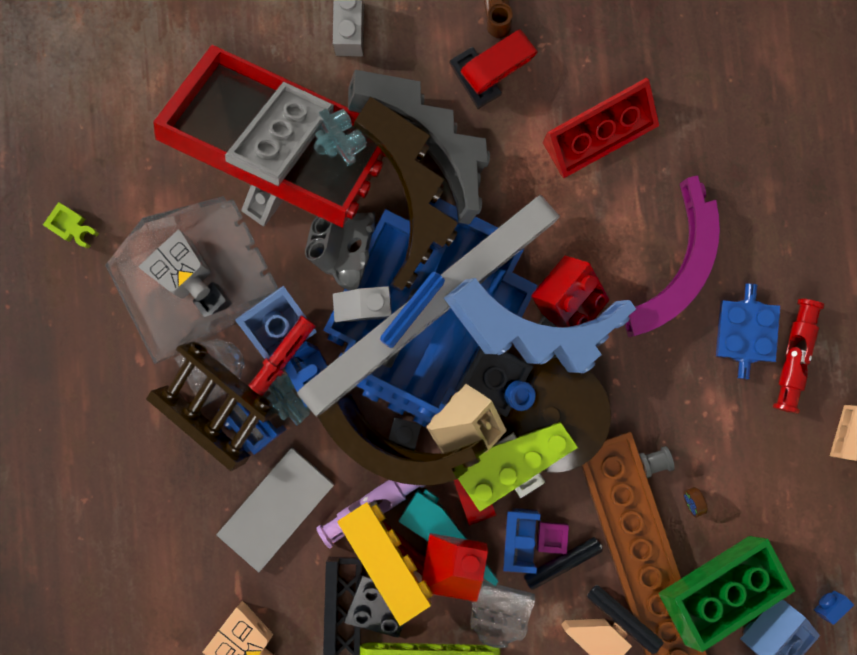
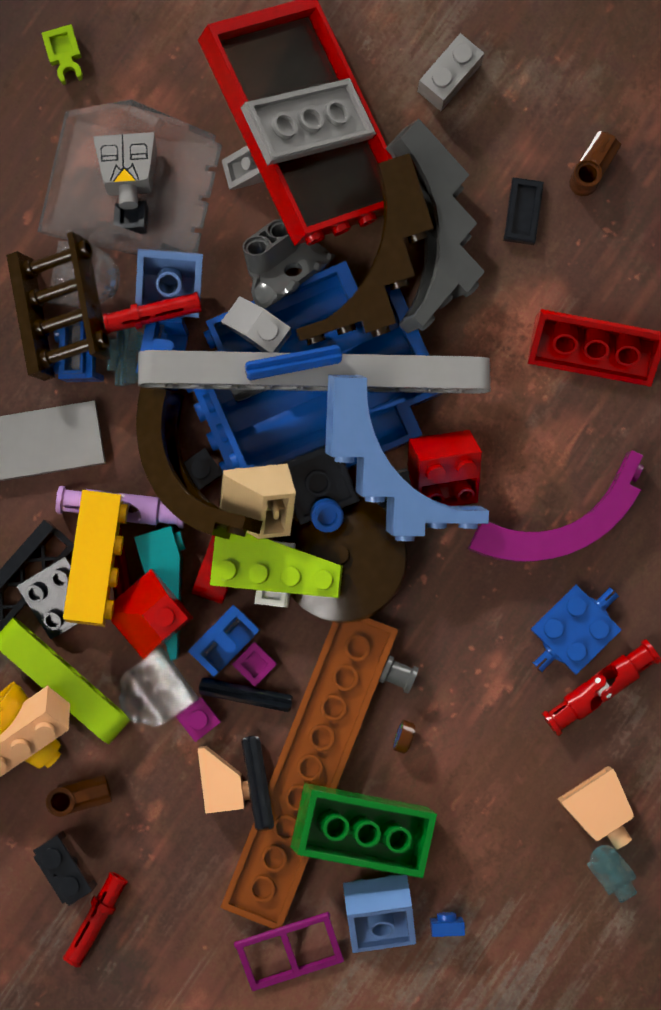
camera: 40 degrees right, 0 degrees up
clear light blue hips [314,109,366,166] -> none
red beam [460,29,538,95] -> none
none -> magenta plate [176,697,221,742]

